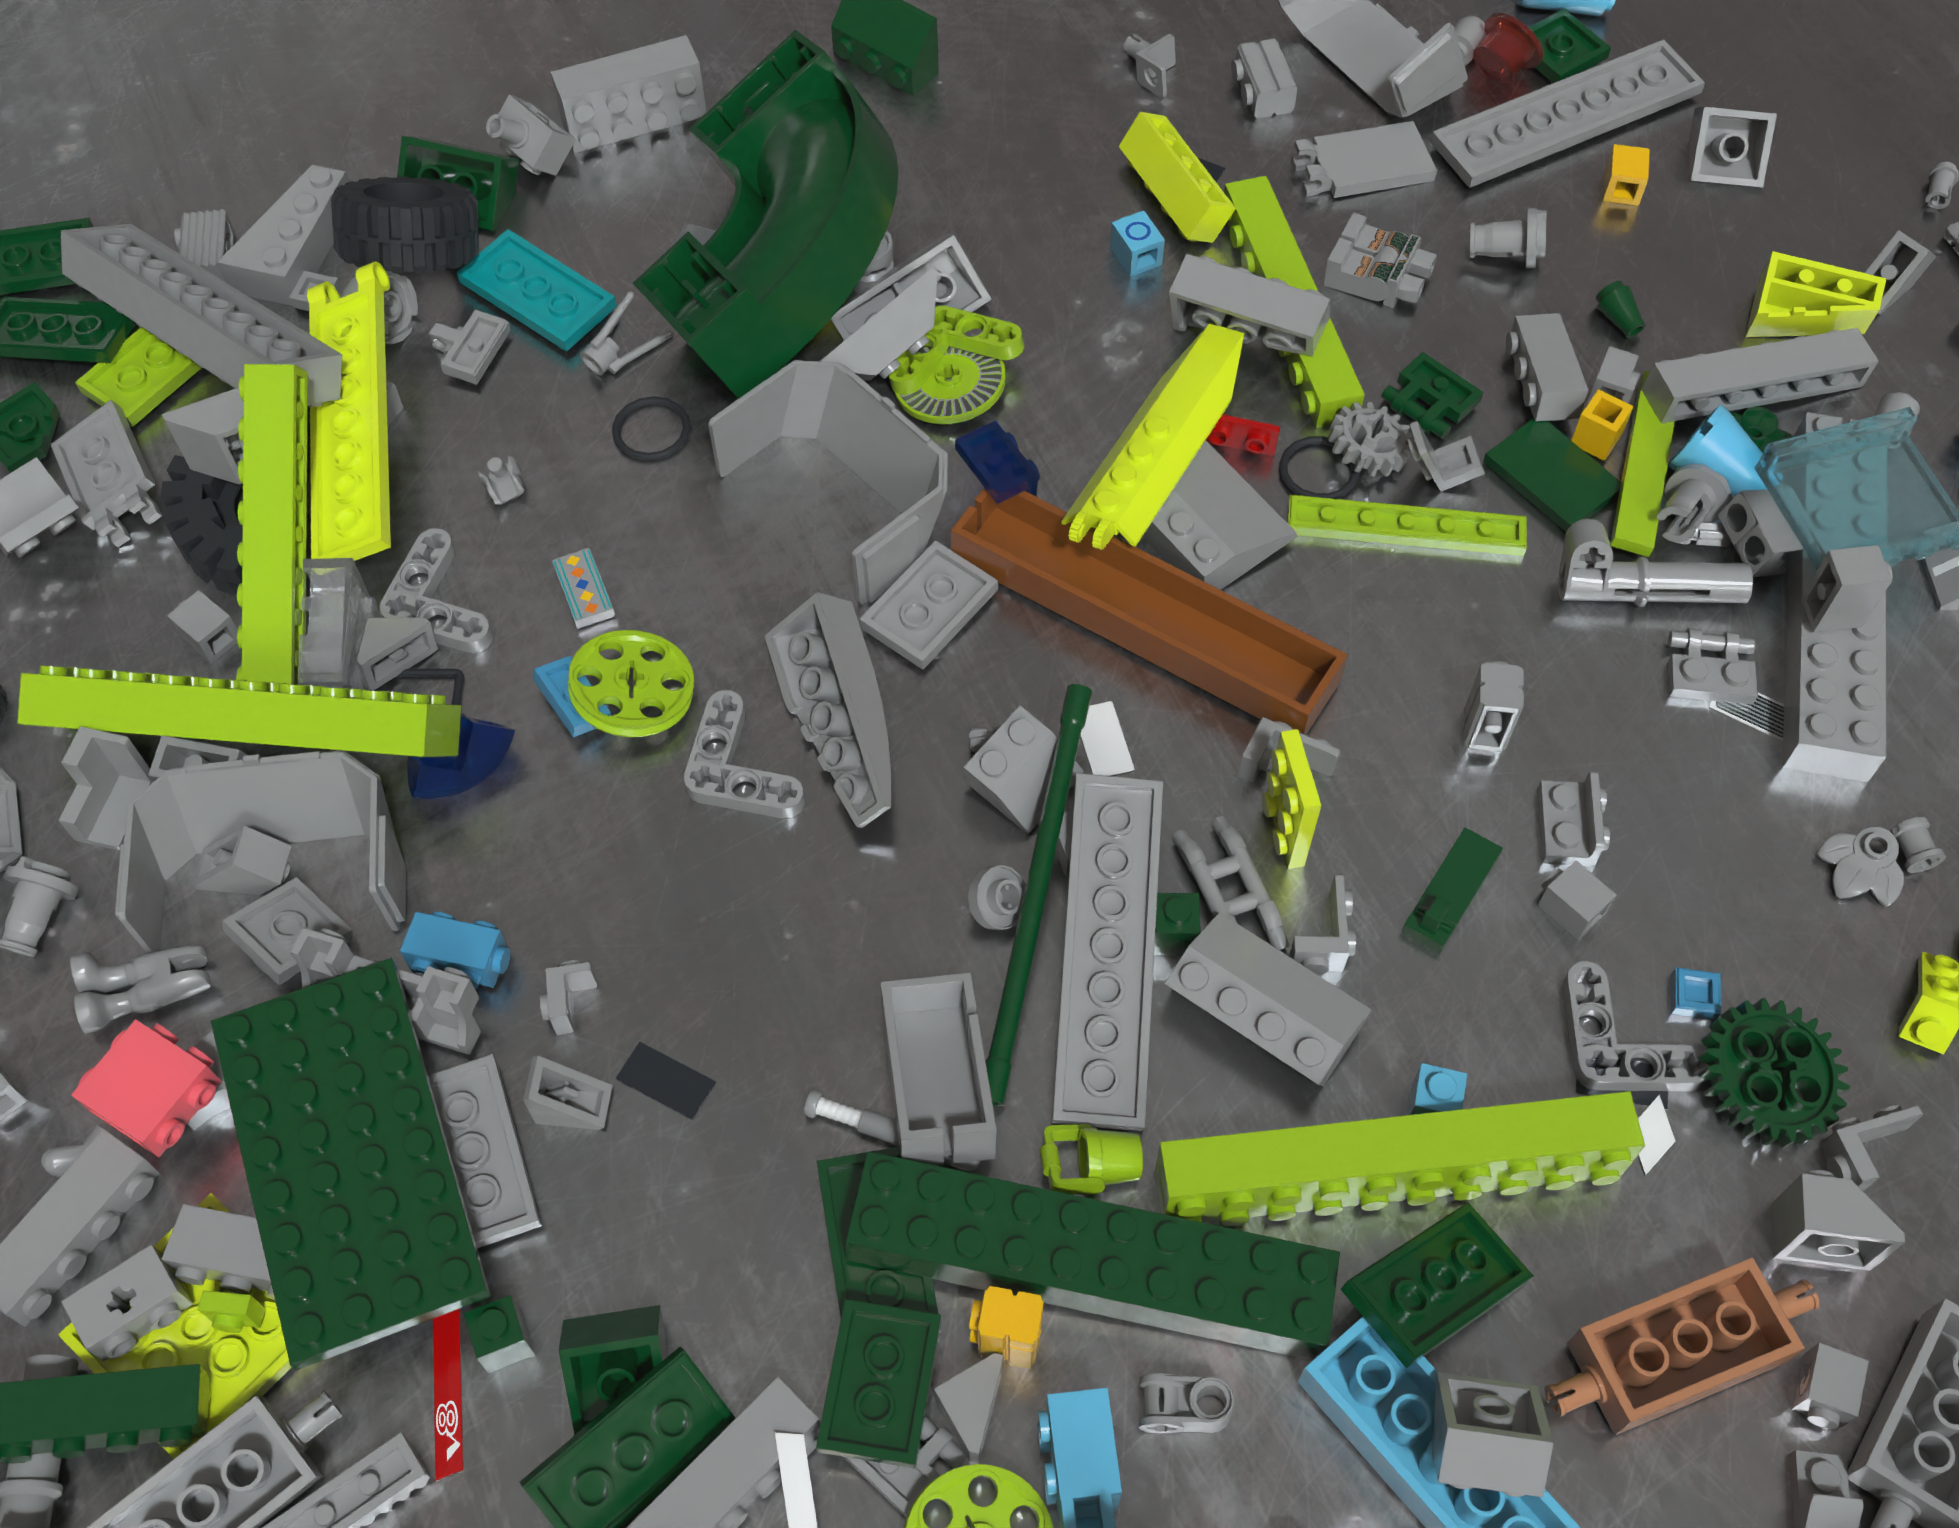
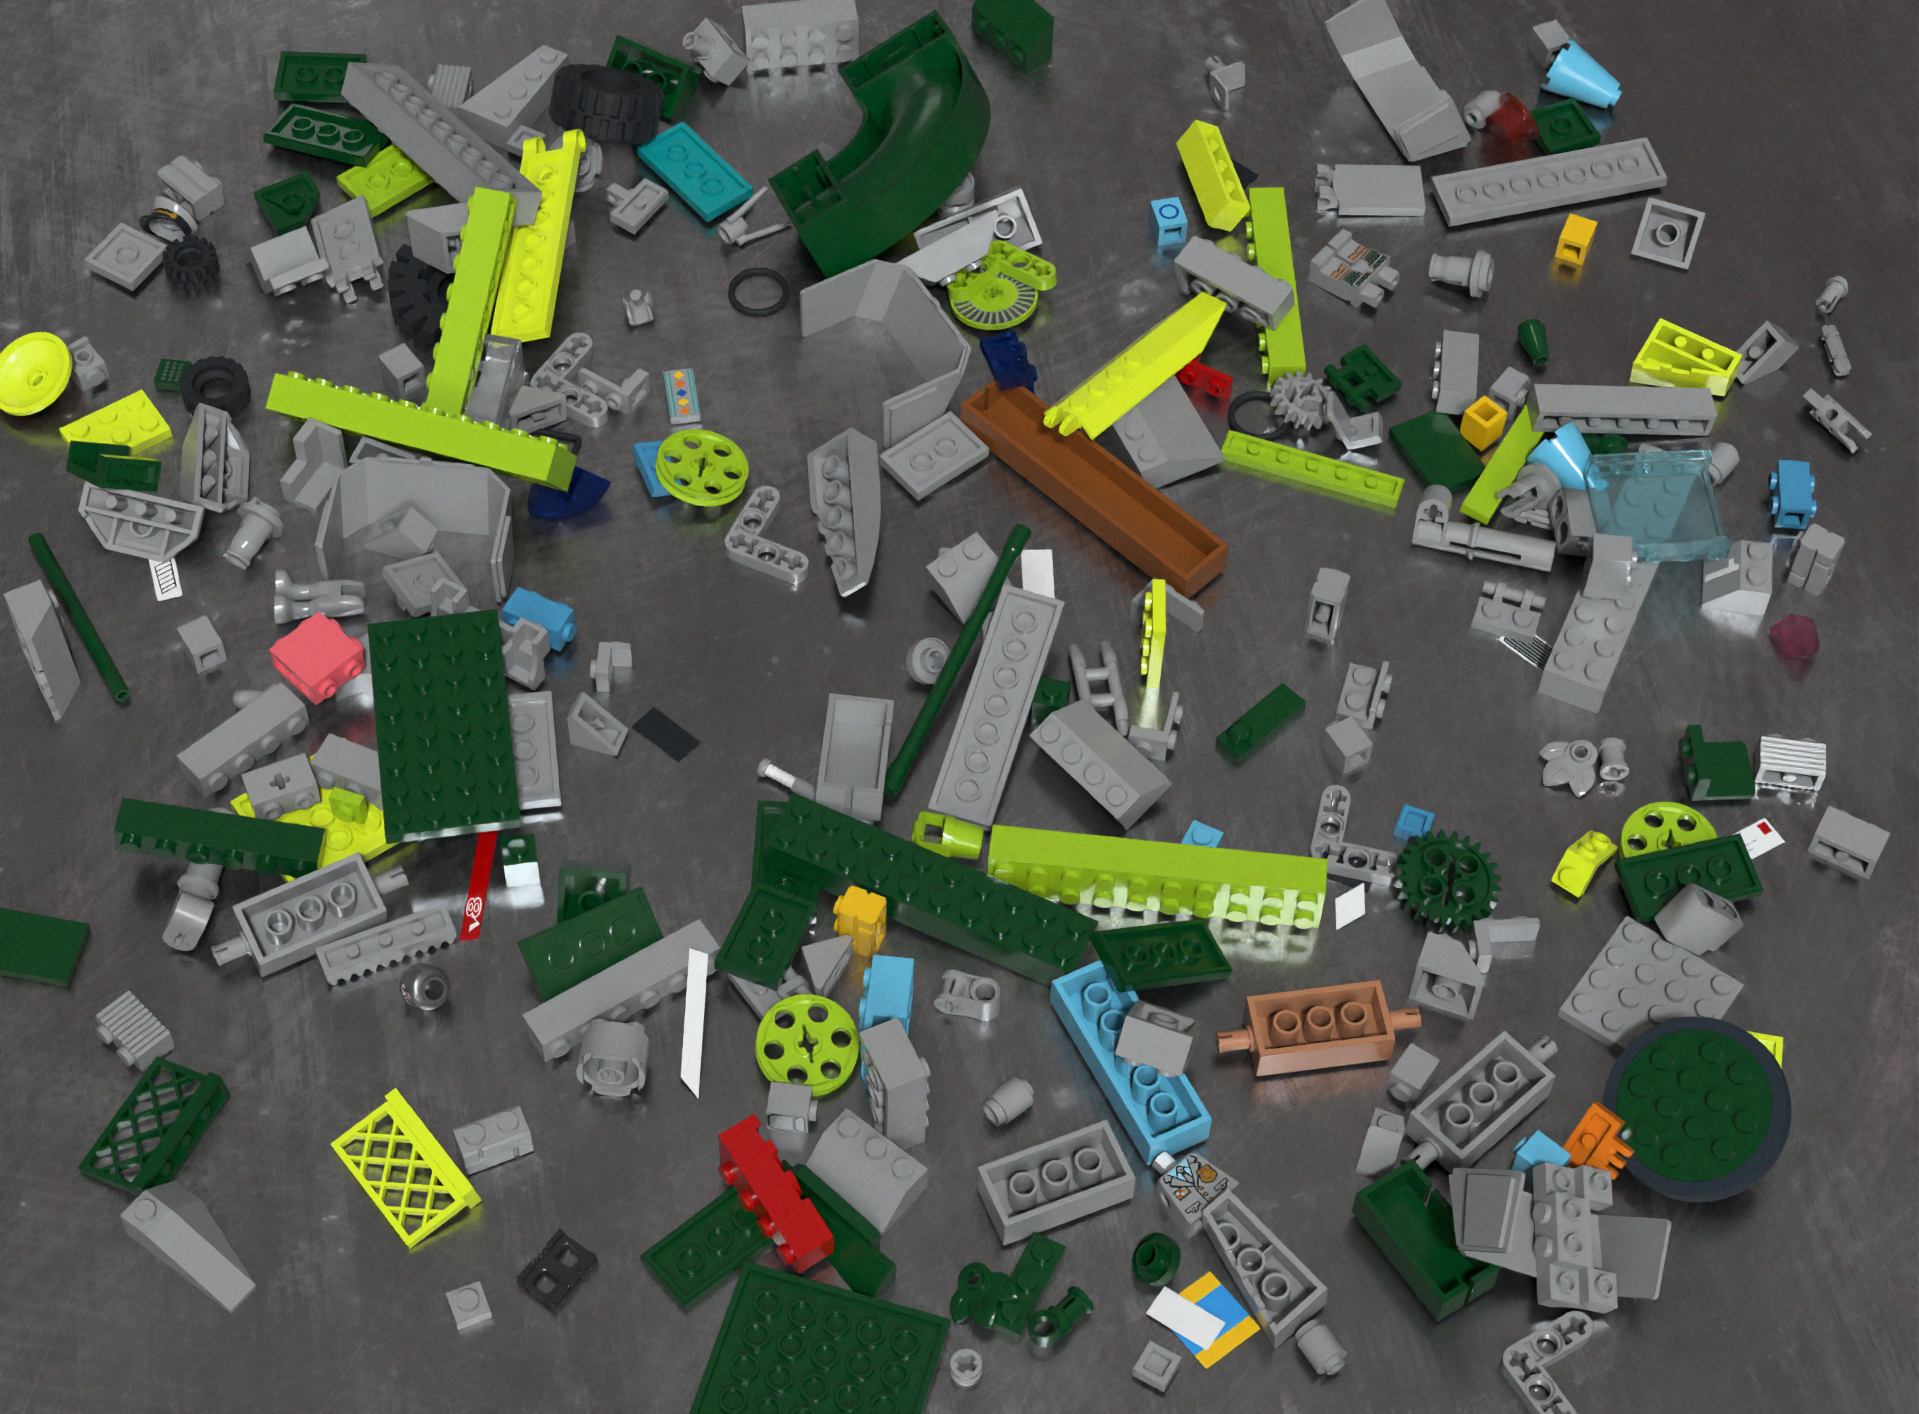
camera: 10 degrees right, 5 degrees down
light grey brick [1231,38,1298,119] -> none
none -> light grey bracket [578,367,650,416]

